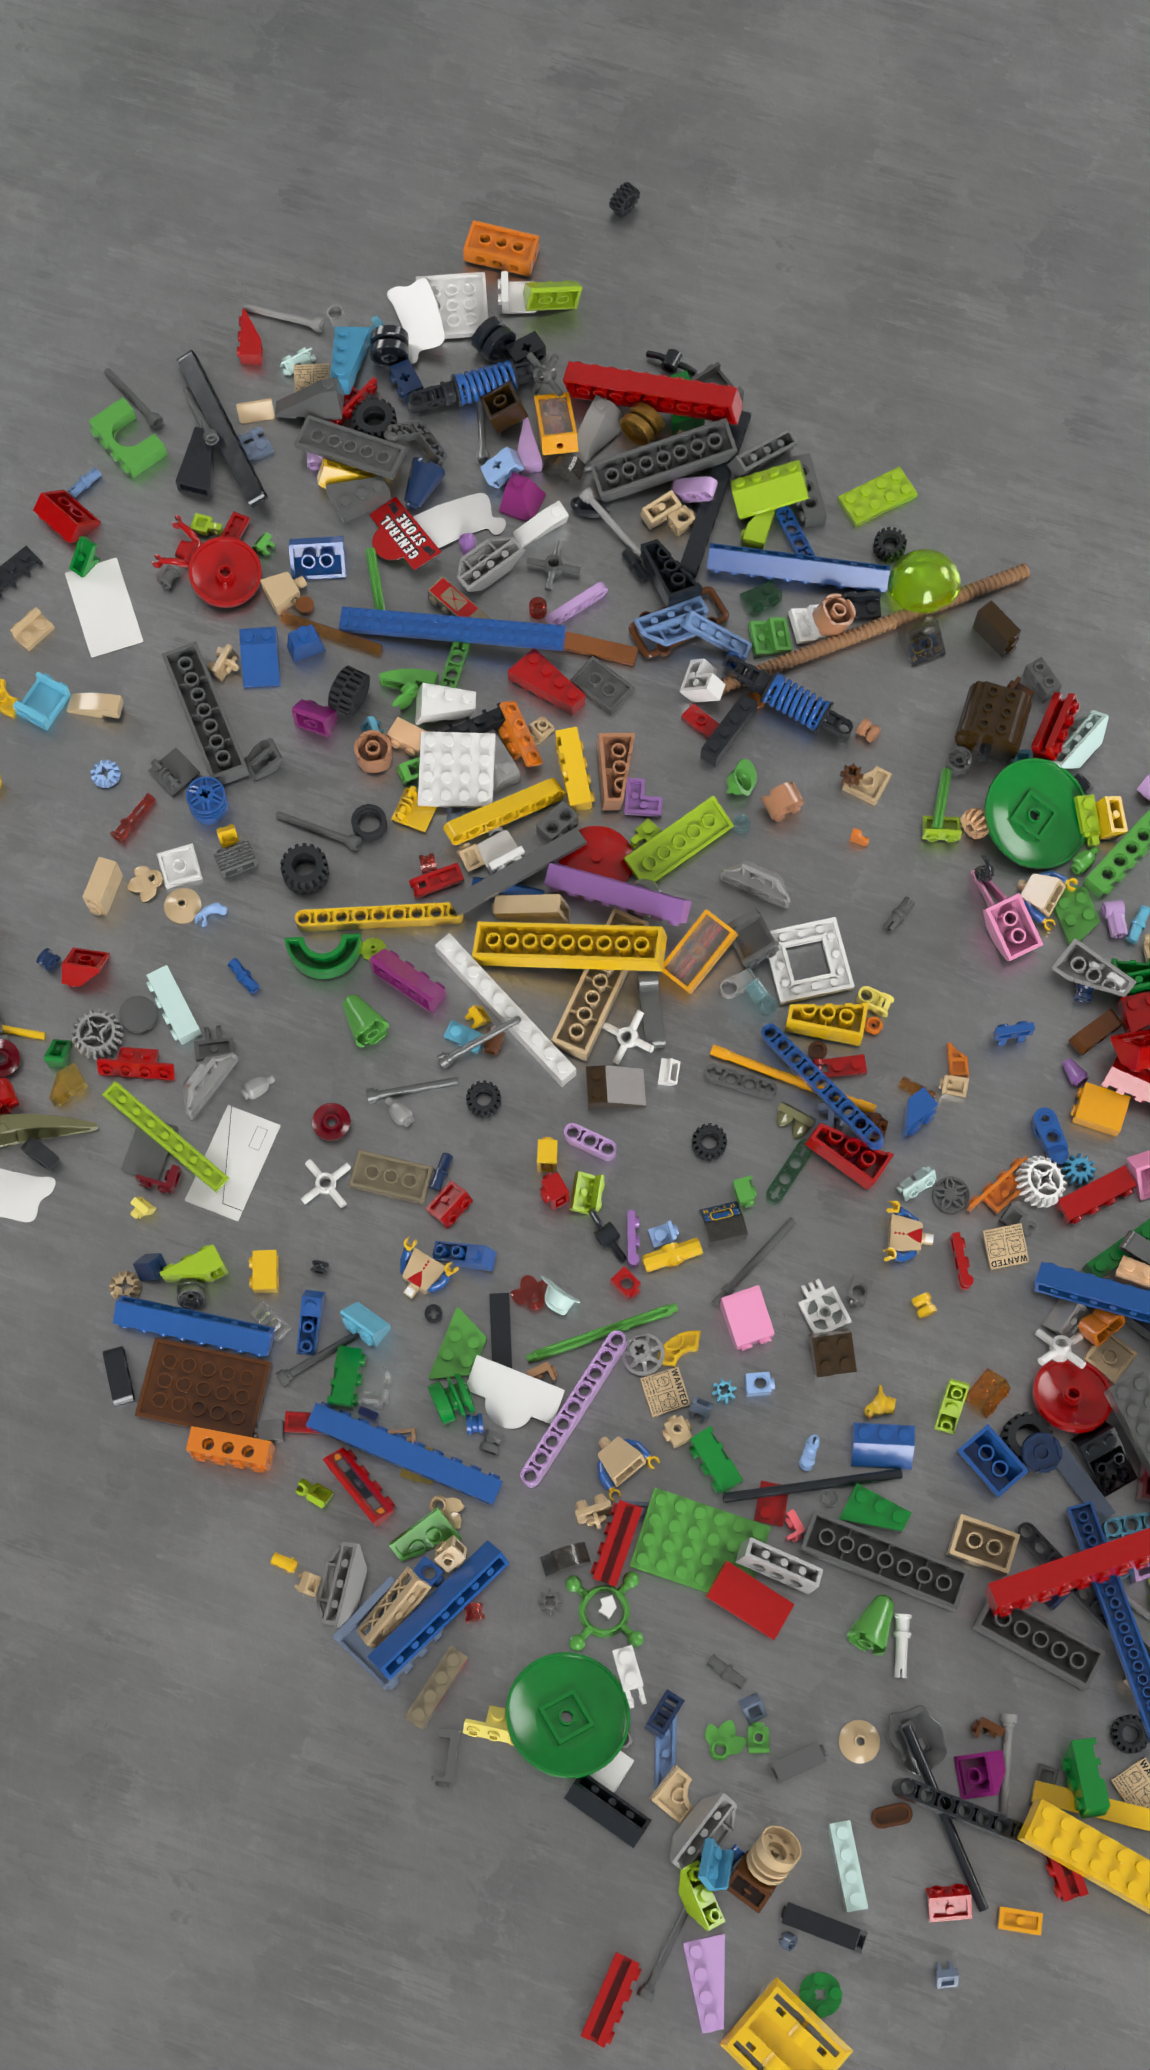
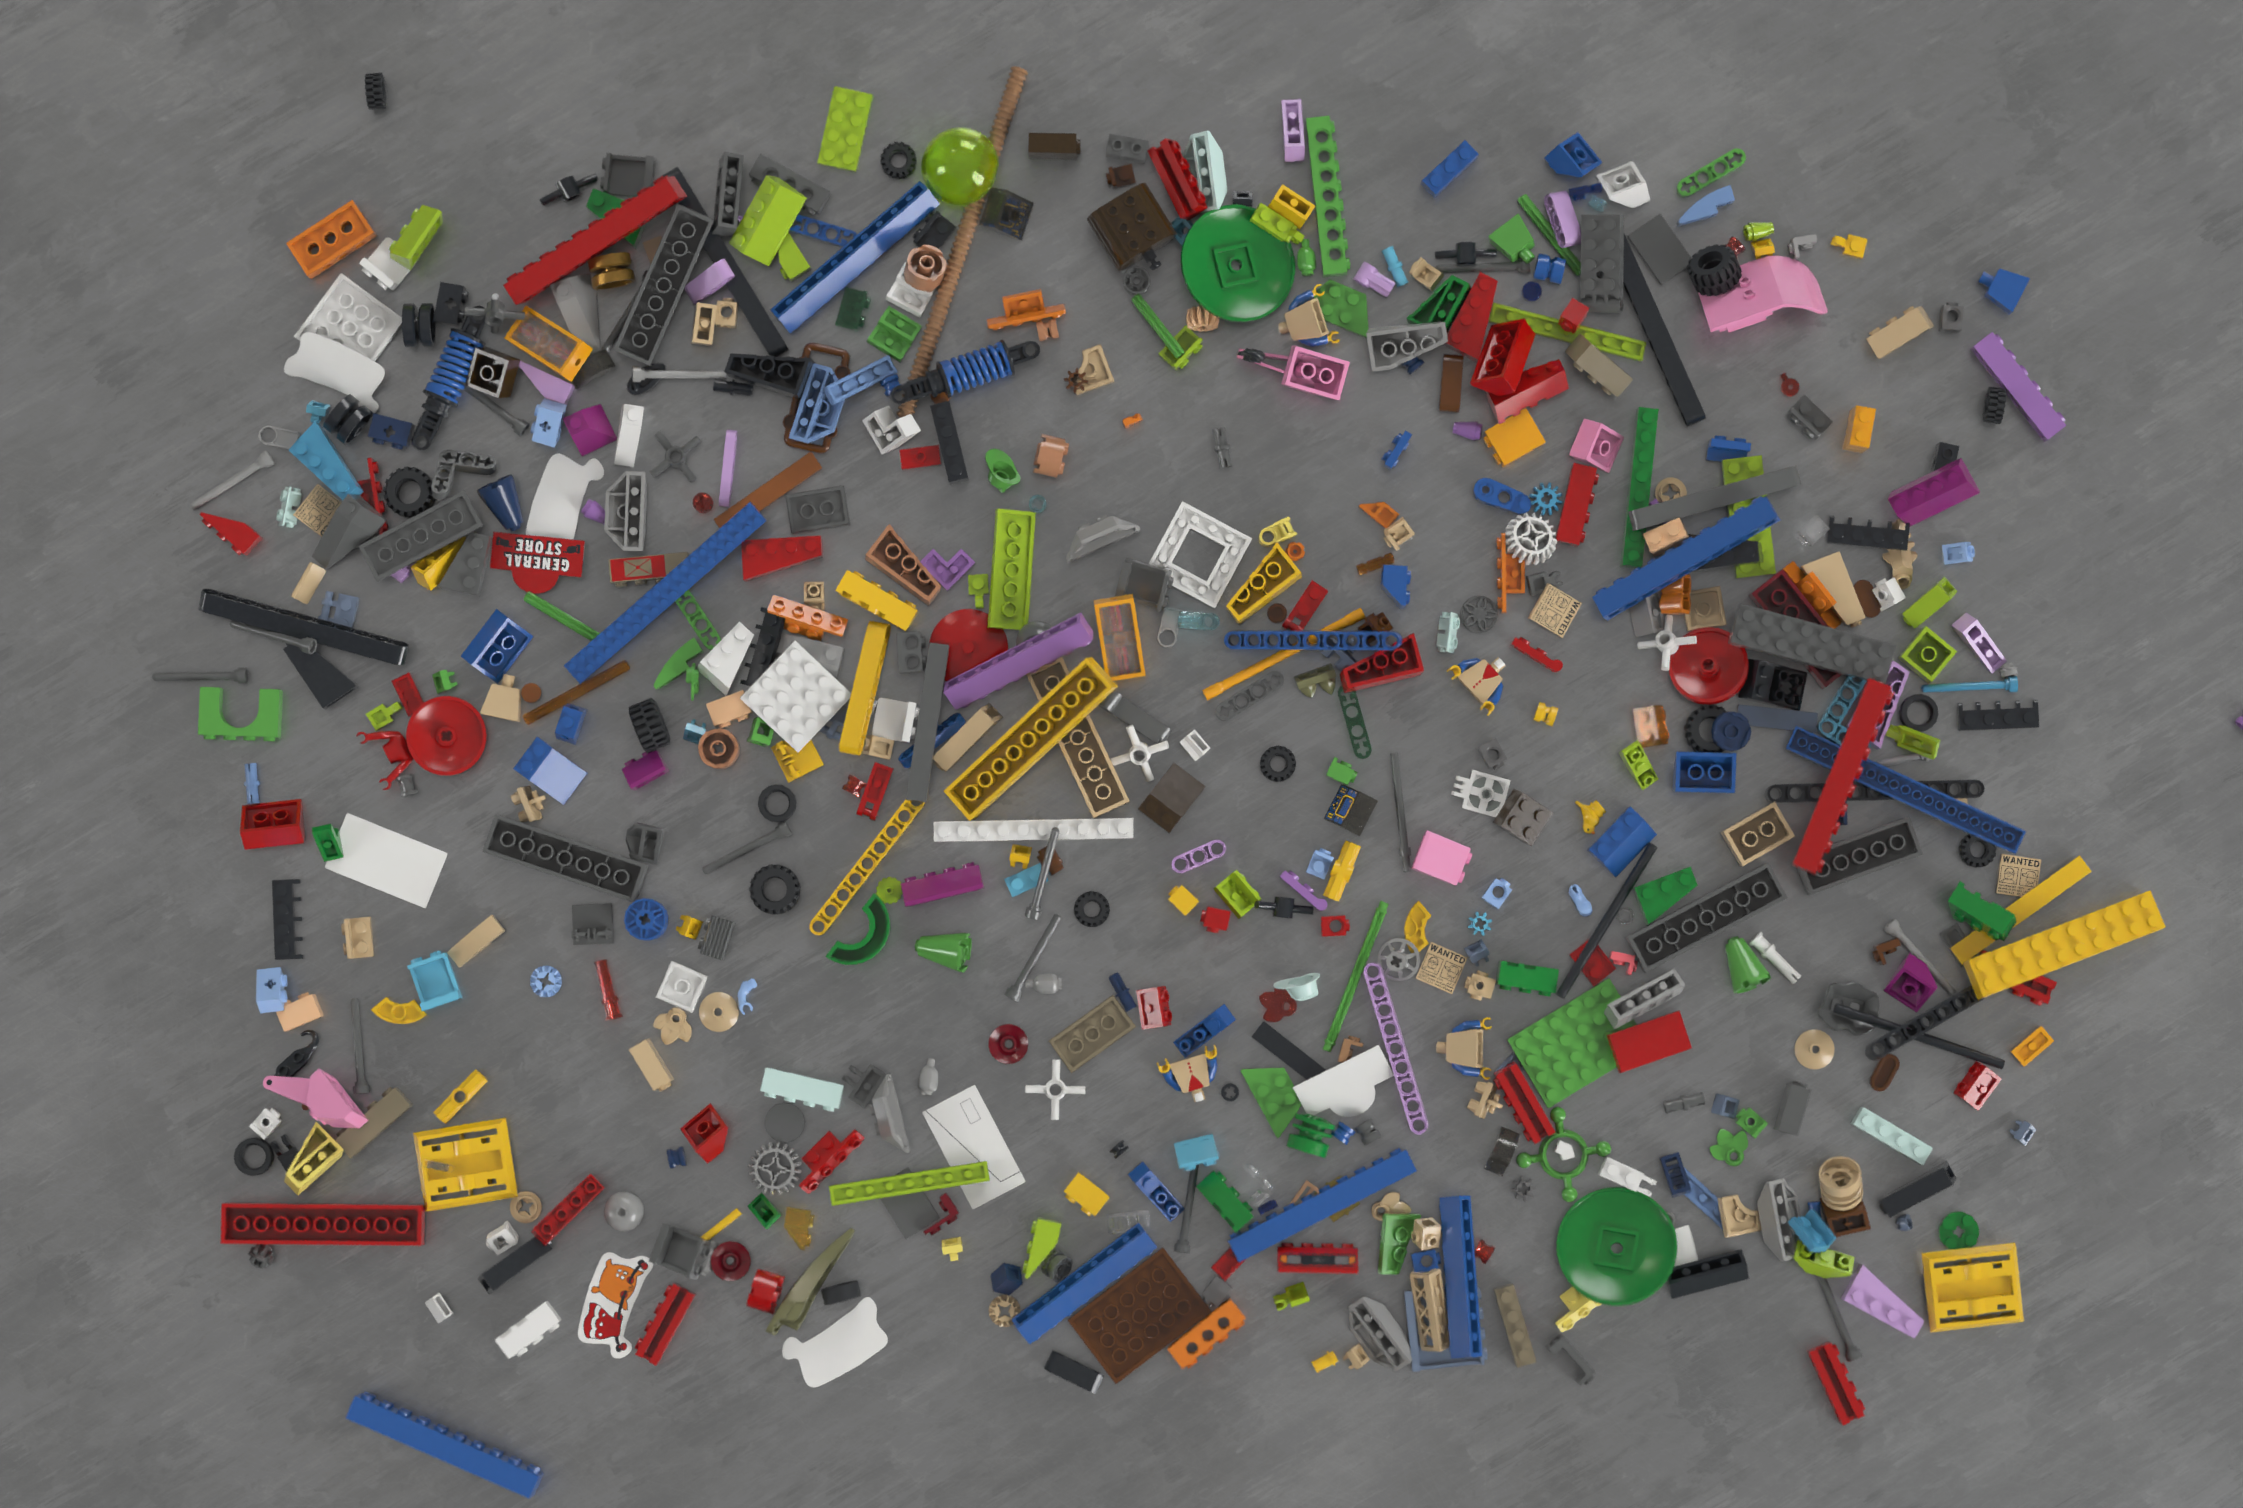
camera: 45 degrees left, 15 degrees up
blue pin [227,958,260,994] -> none
none -> orange bracket [987,289,1066,330]

